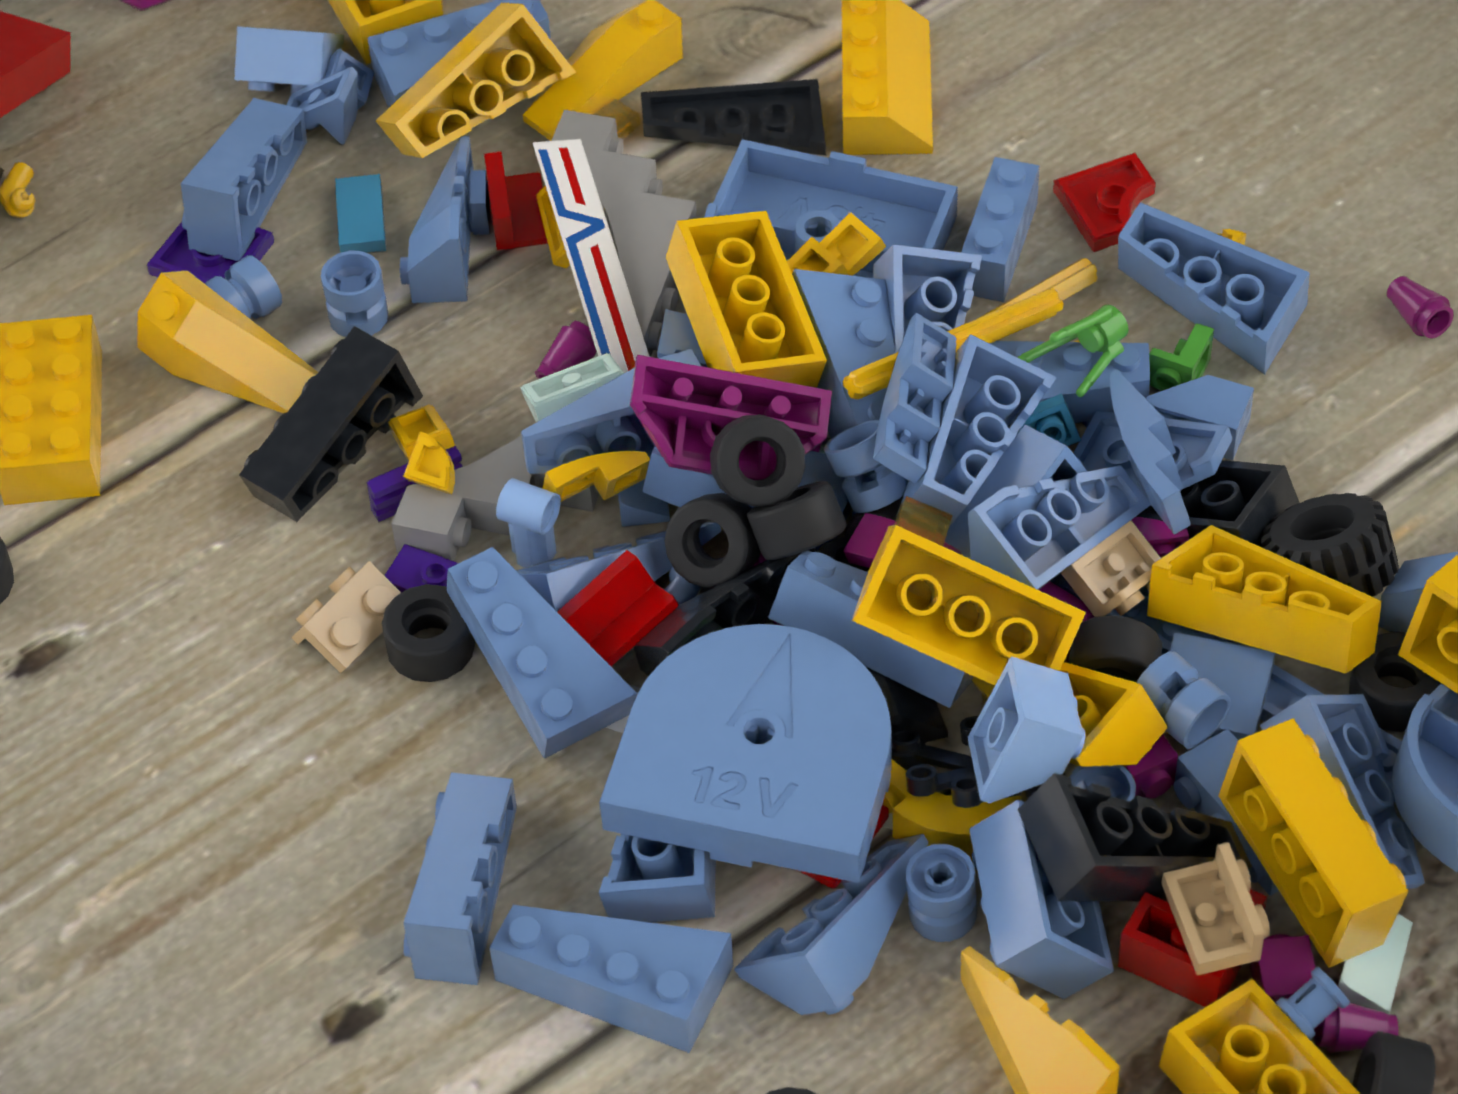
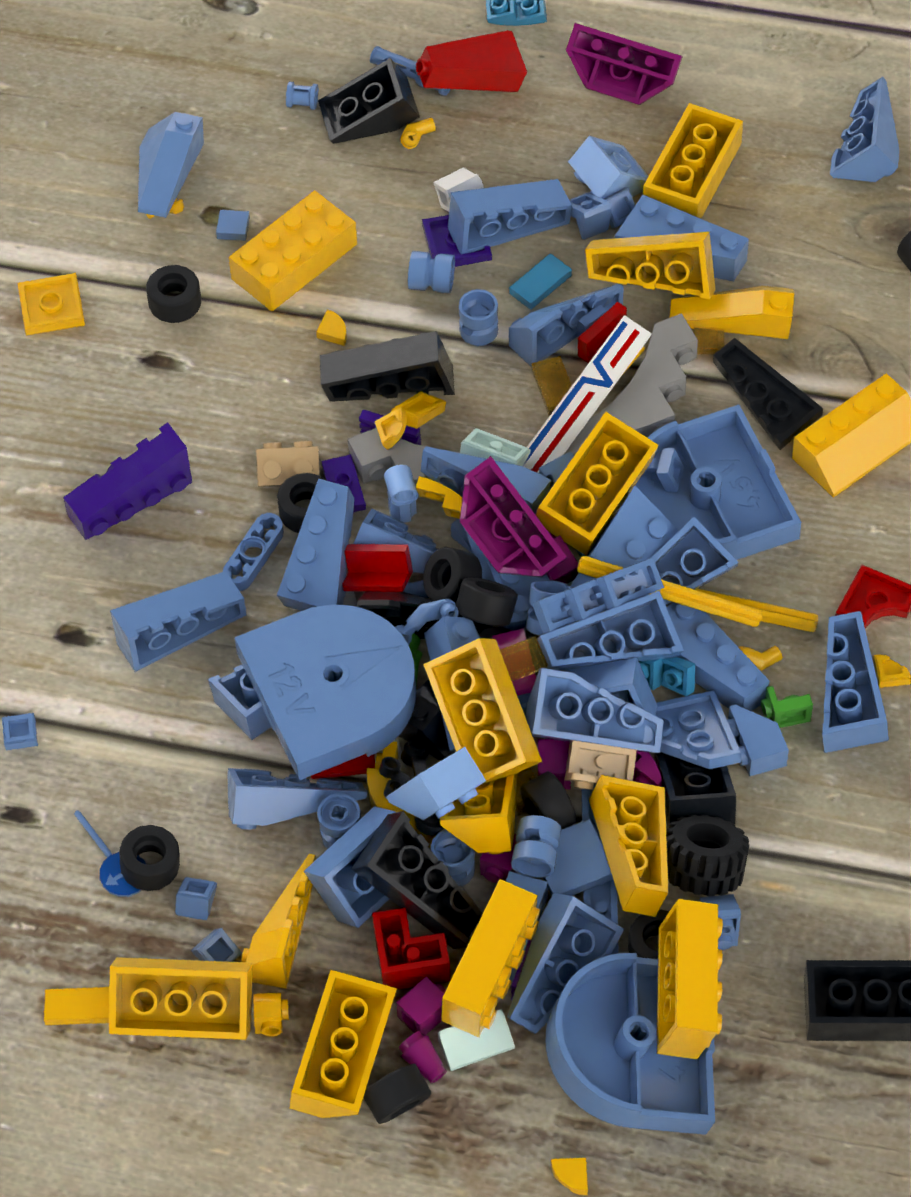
camera: 50 degrees right, 5 degrees up
yellow wedge [137,271,318,413] -> none
medium blue wedge [489,905,733,1053] -> none
magenta cone [535,320,597,379] -> none
black tyre [710,415,806,507] -> none
yellow slope [787,212,886,276] -> none
medium blue brick [961,157,1039,302] -> none
bright green plant [1017,304,1129,397] -> none
medium blue slope [1109,369,1191,535] -> none
tan bracket [1162,843,1269,975] -> none
medium blue bush [1276,967,1350,1040] -> none
none -> dark purple wedge [63,422,192,540]
none -> medium blue beam [223,513,284,591]
none -> yellow tile [316,309,347,346]
none -> medium blue arm [396,599,459,645]
none -> white brick [434,167,484,212]
none -> clear yellow tile [531,356,572,416]

